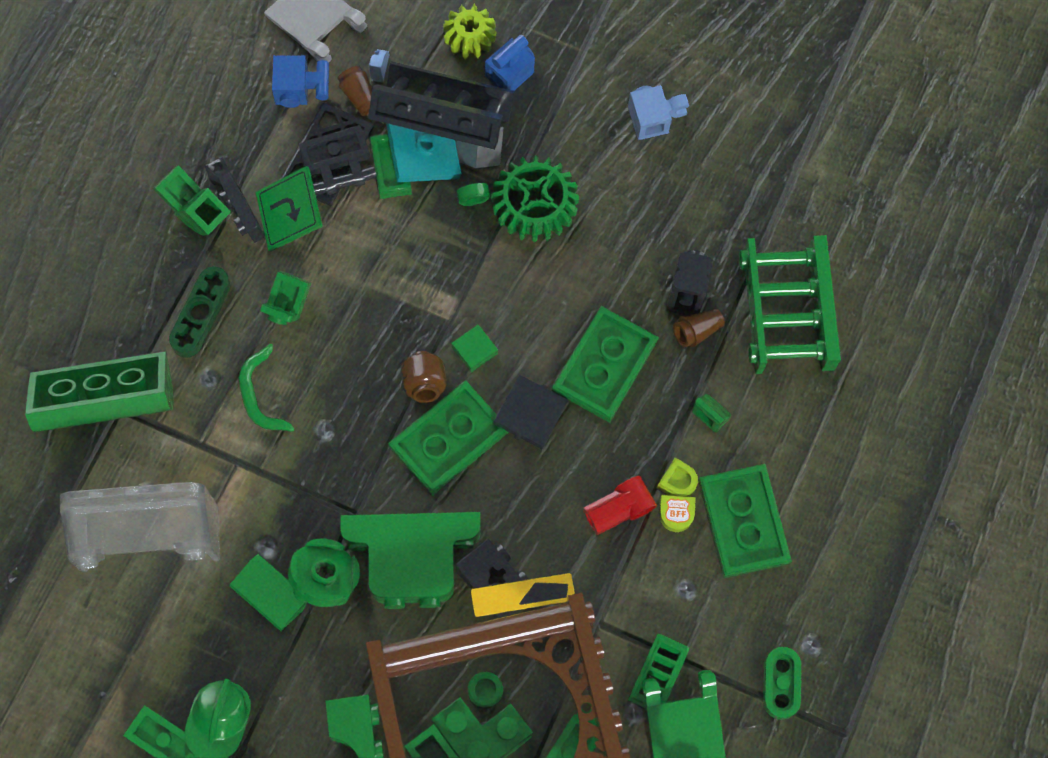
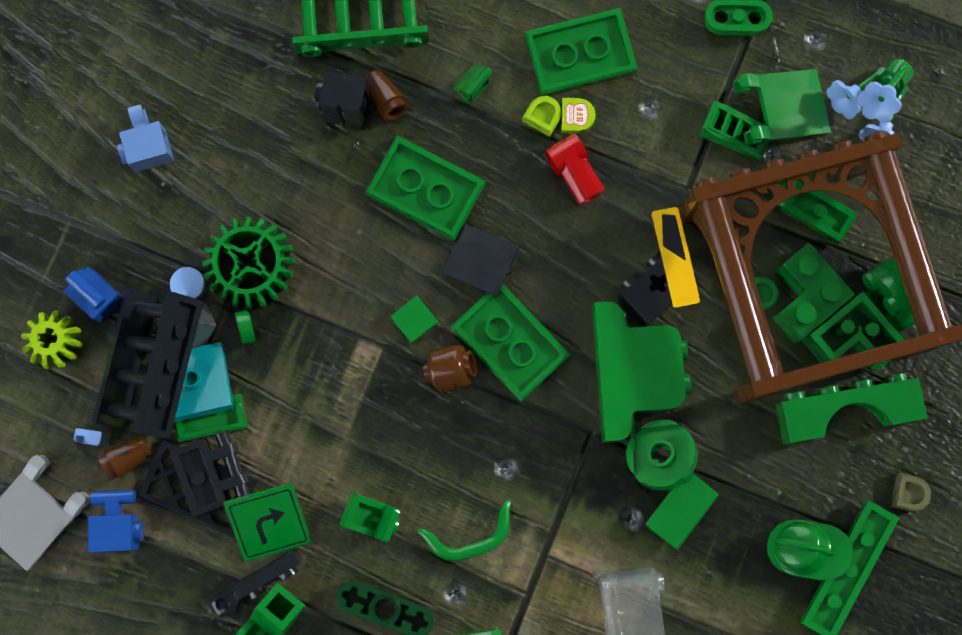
camera: 90 degrees left, 10 degrees up
none -> light blue tile [170,267,206,299]

